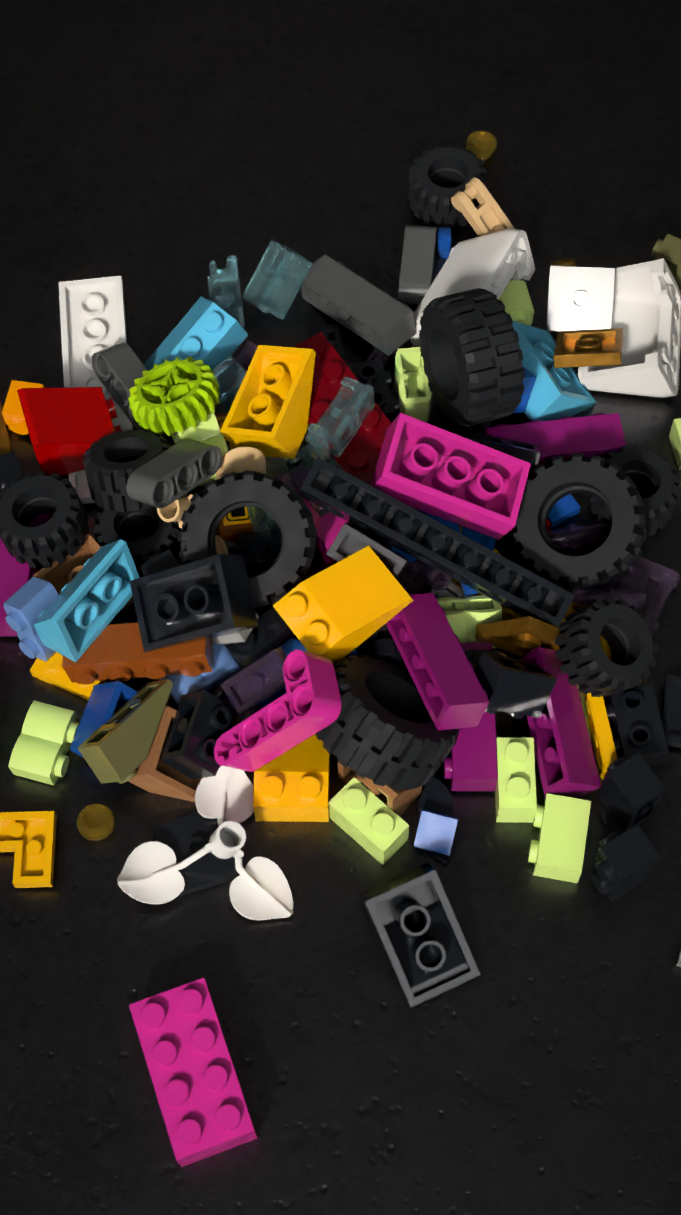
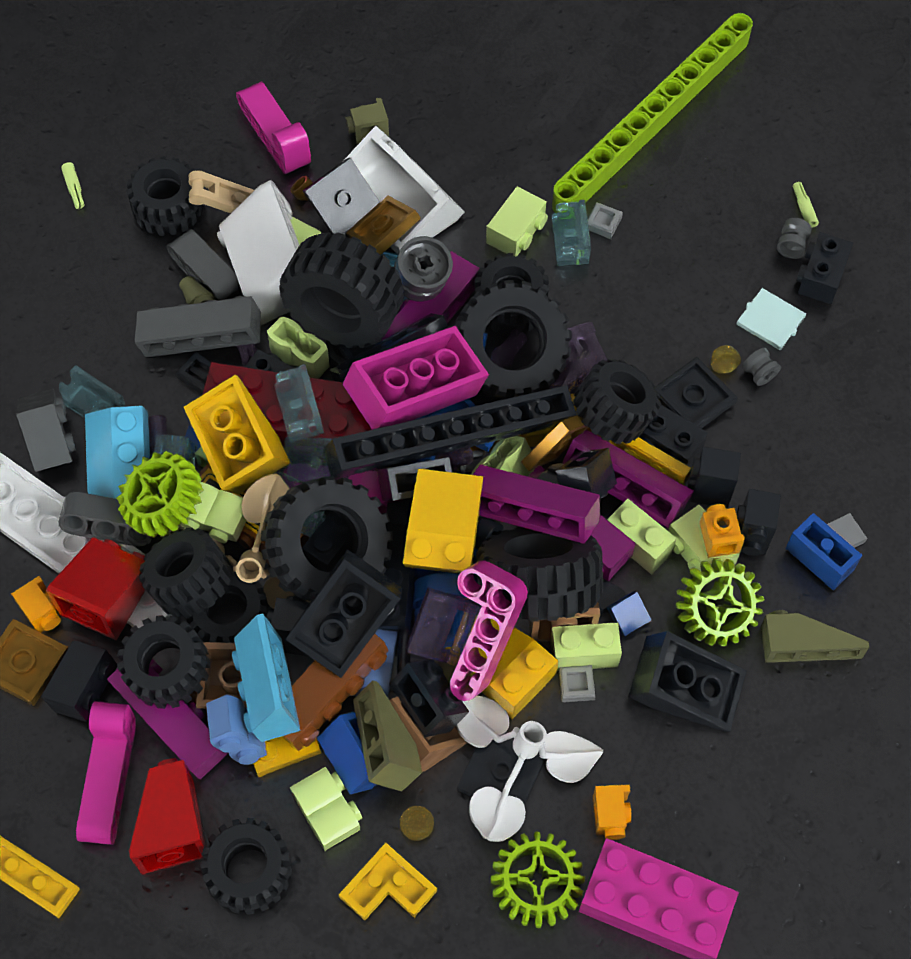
camera: 50 degrees left, 0 degrees up
dark grey beam [126,438,222,509] -> none
clear light blue hinge [241,241,313,320] -> none
blue tile [437,227,451,259] -> none
clear yellow plate [466,131,497,160] -> none
none -> dark grey brick [16,388,76,472]
none -> yellowish green piece [61,162,85,209]
none -> olive cone [179,276,216,305]
none -> dark pink beam [236,81,311,174]
none -> dark grey wheel [394,236,453,301]
none -> lime gear [491,831,585,928]
none -> light grey tile [559,665,595,702]
none -> light orange brick [593,785,631,840]
none -> lime gear [675,558,764,646]
none -> light orange brick [700,504,744,558]
none -> olive slope [761,610,869,663]
none -> blue brick [785,513,862,591]

